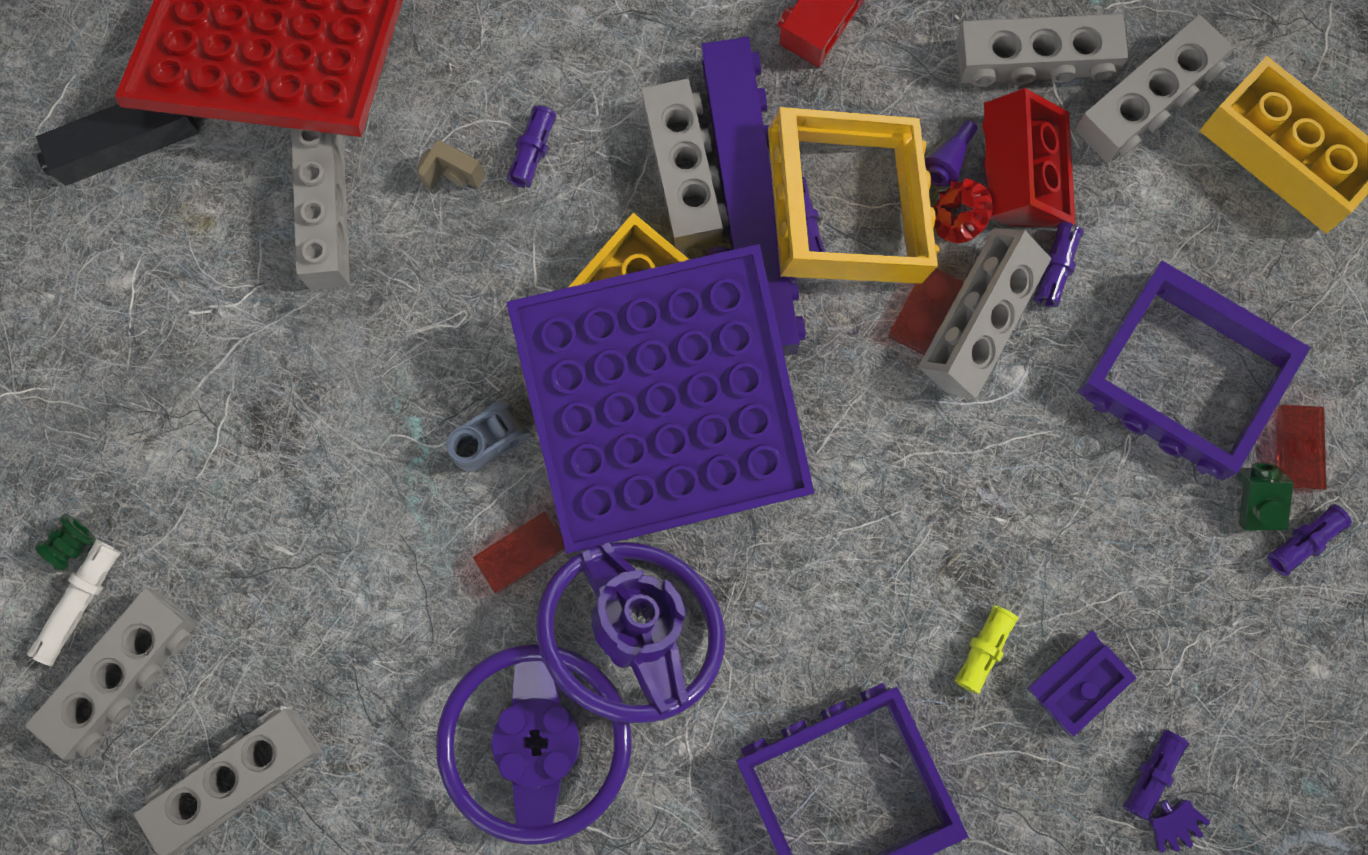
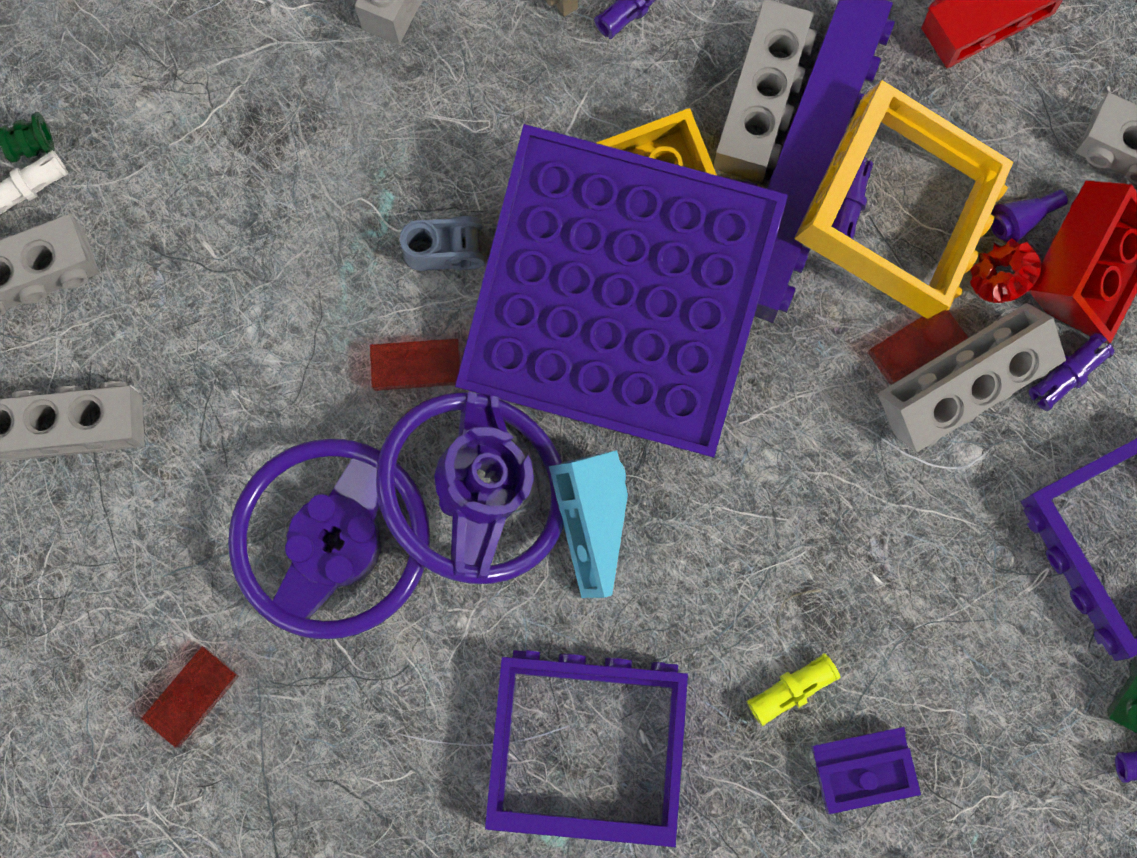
camera: 30 degrees right, 0 degrees up
none -> medium azure slope [549,450,628,598]

